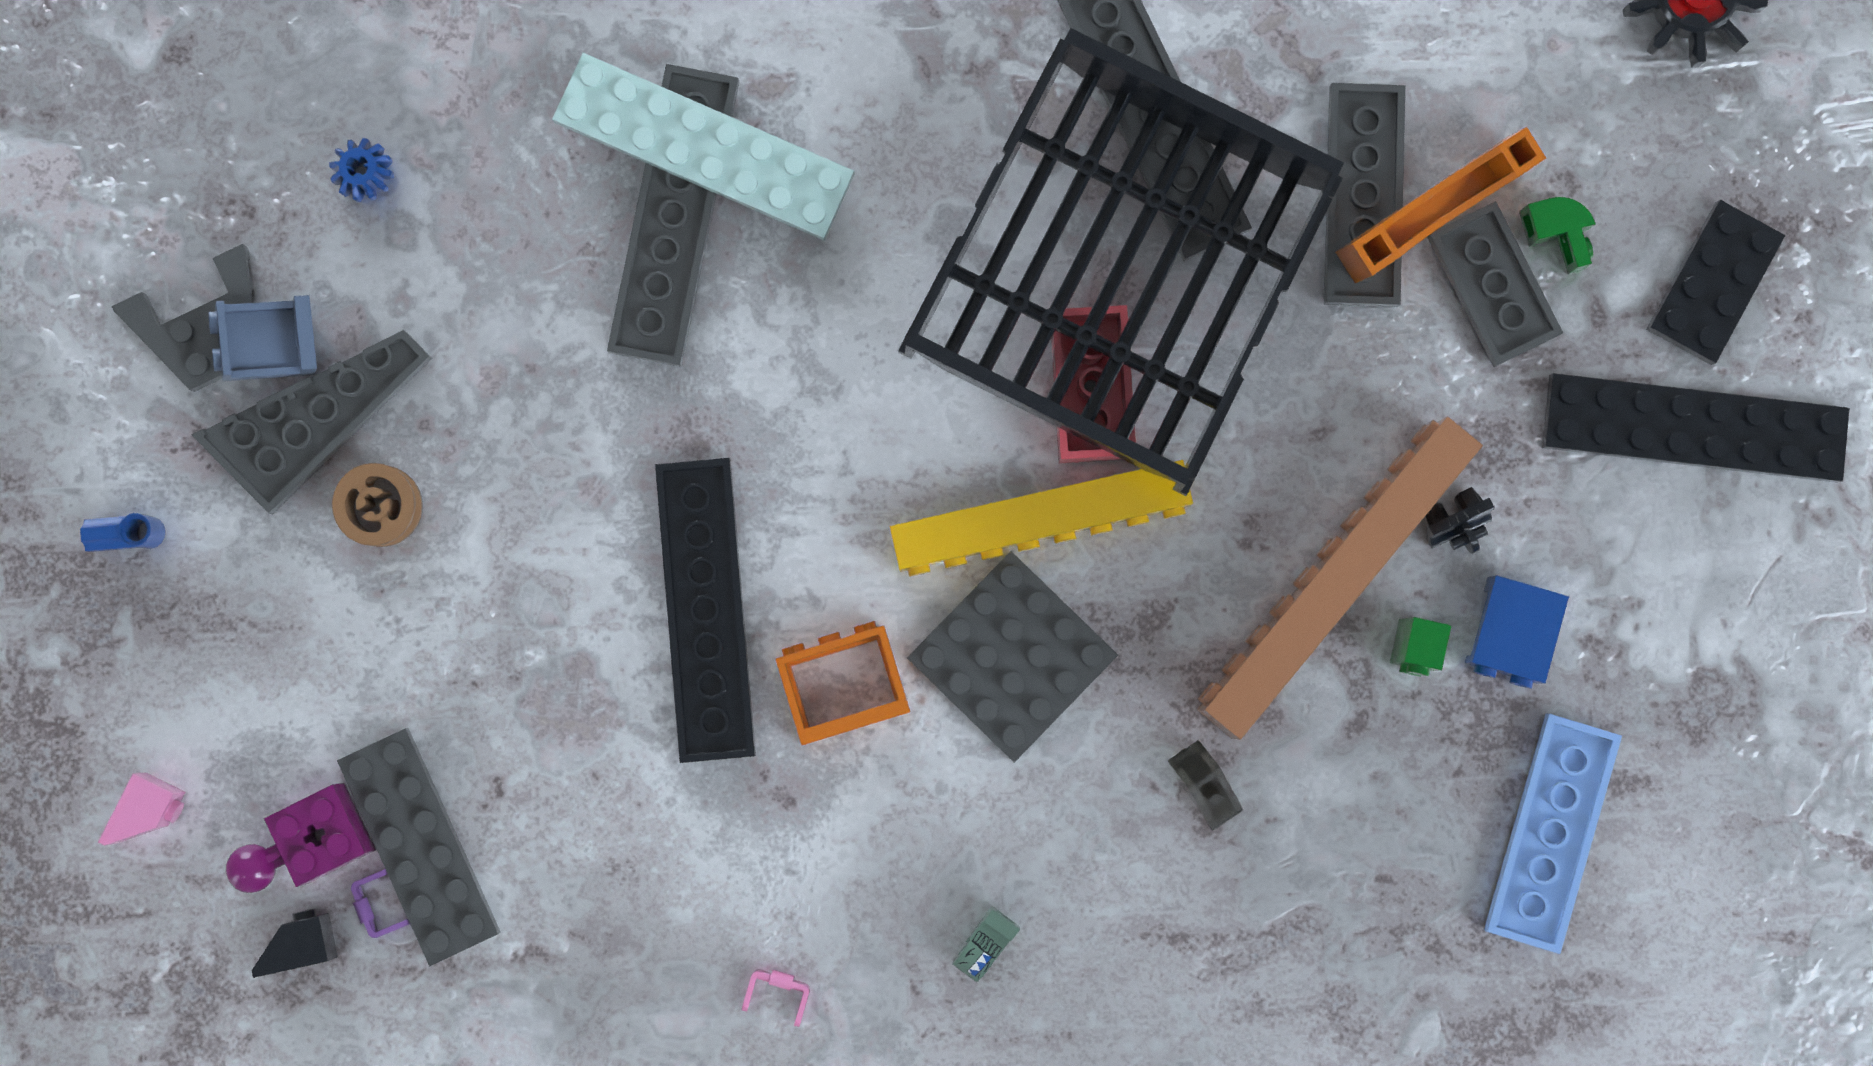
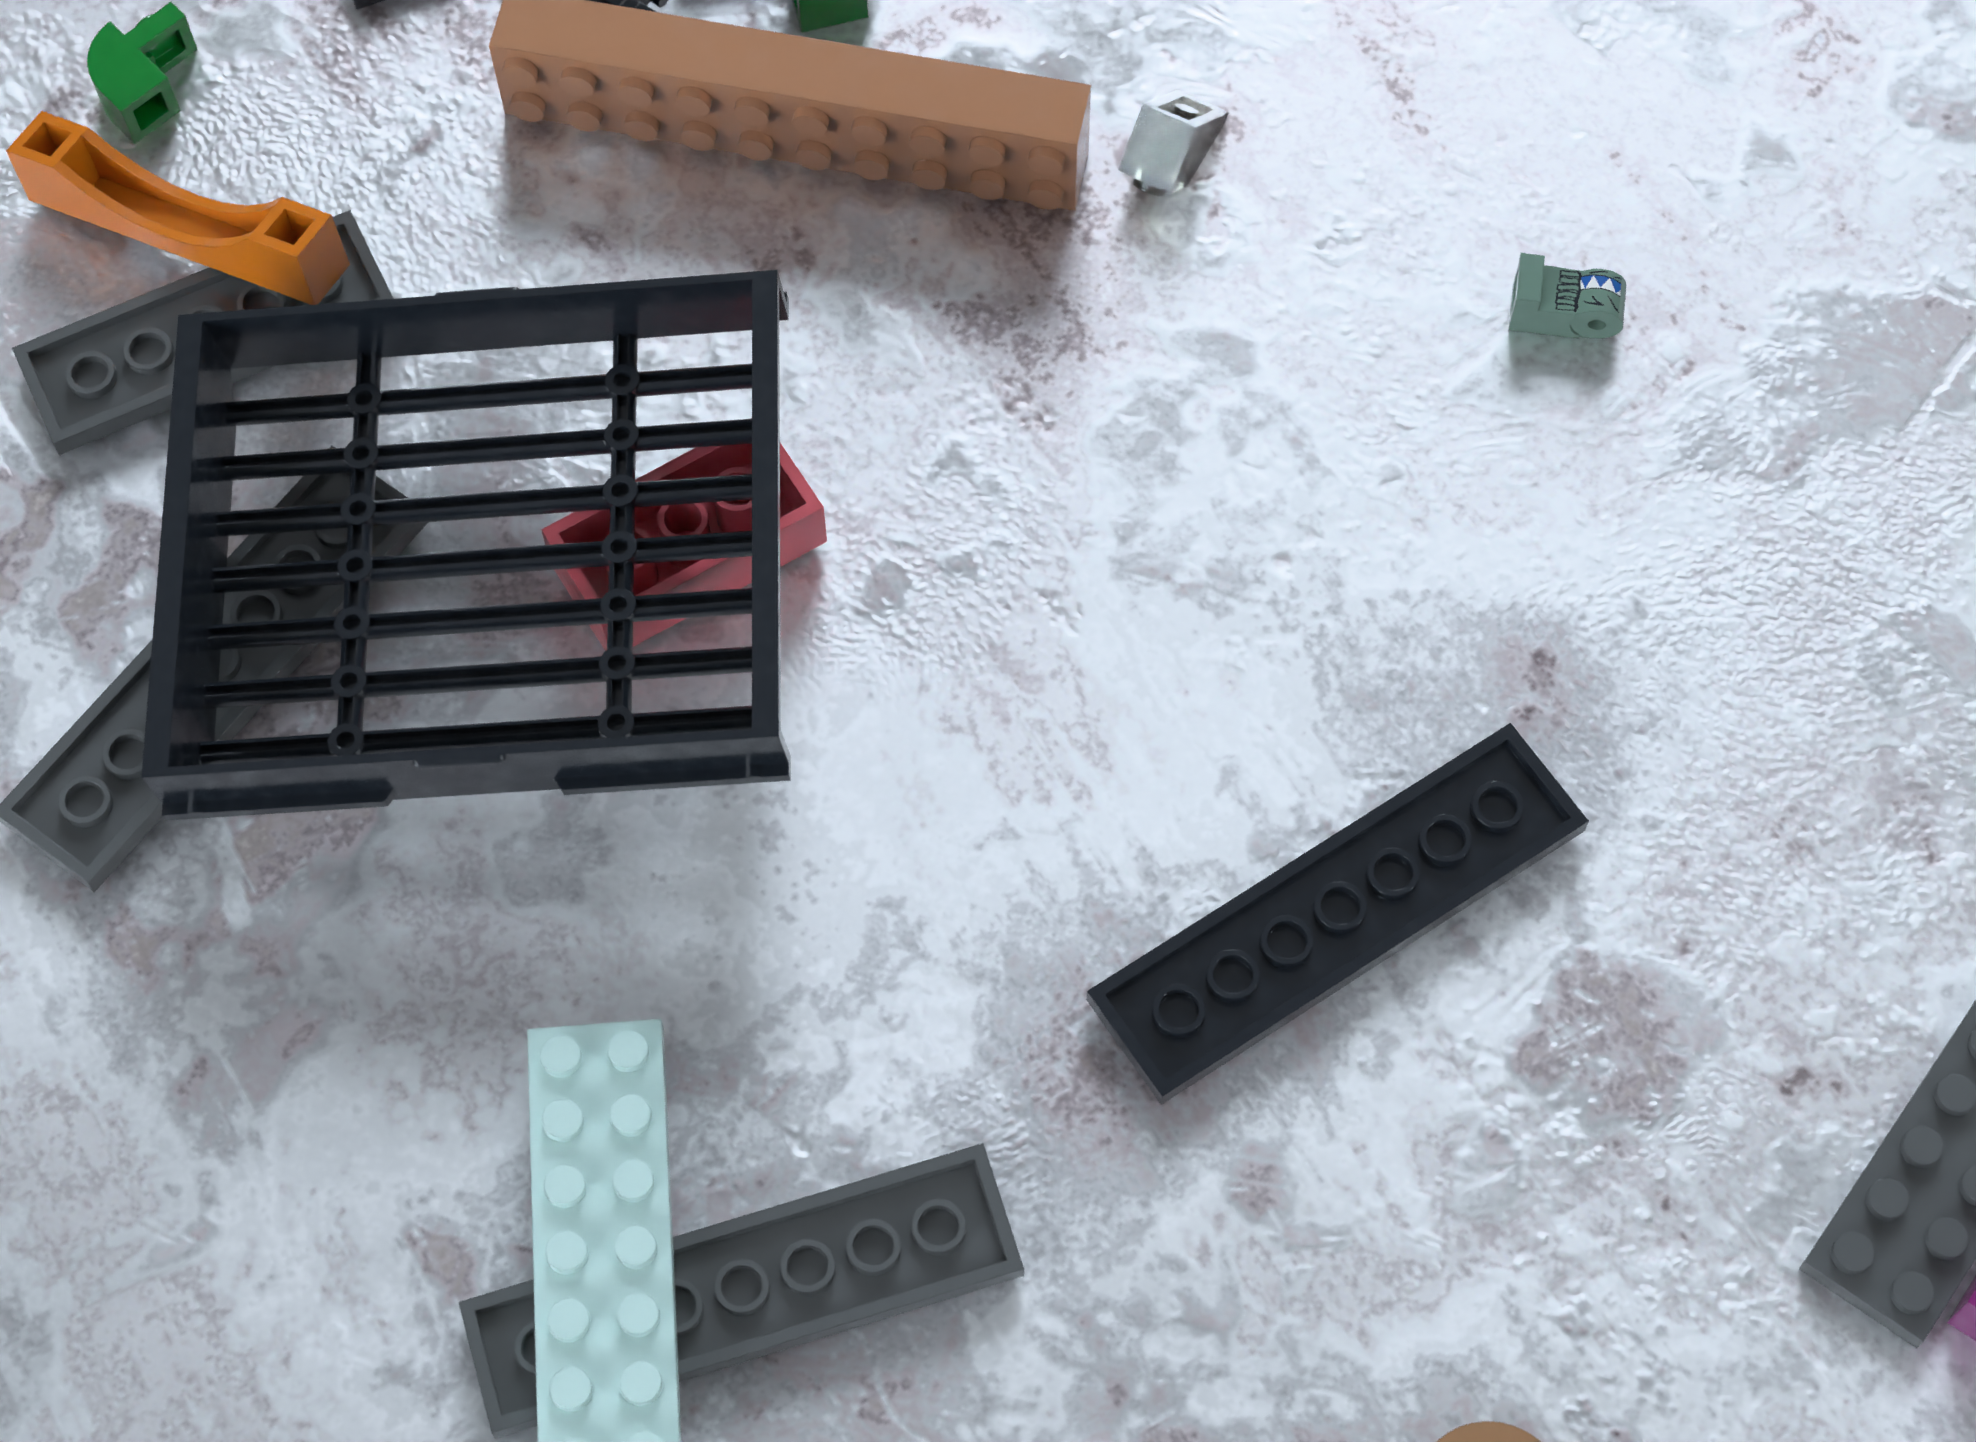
camera: 120 degrees left, 20 degrees down
bright pink piece [741,970,810,1027] -> none
orange window [776,621,911,746] -> none
yellow brick [890,460,1193,577] -> none
dark grey plate [907,551,1118,763] -> none
dark grey plate [1427,201,1563,367] -> none

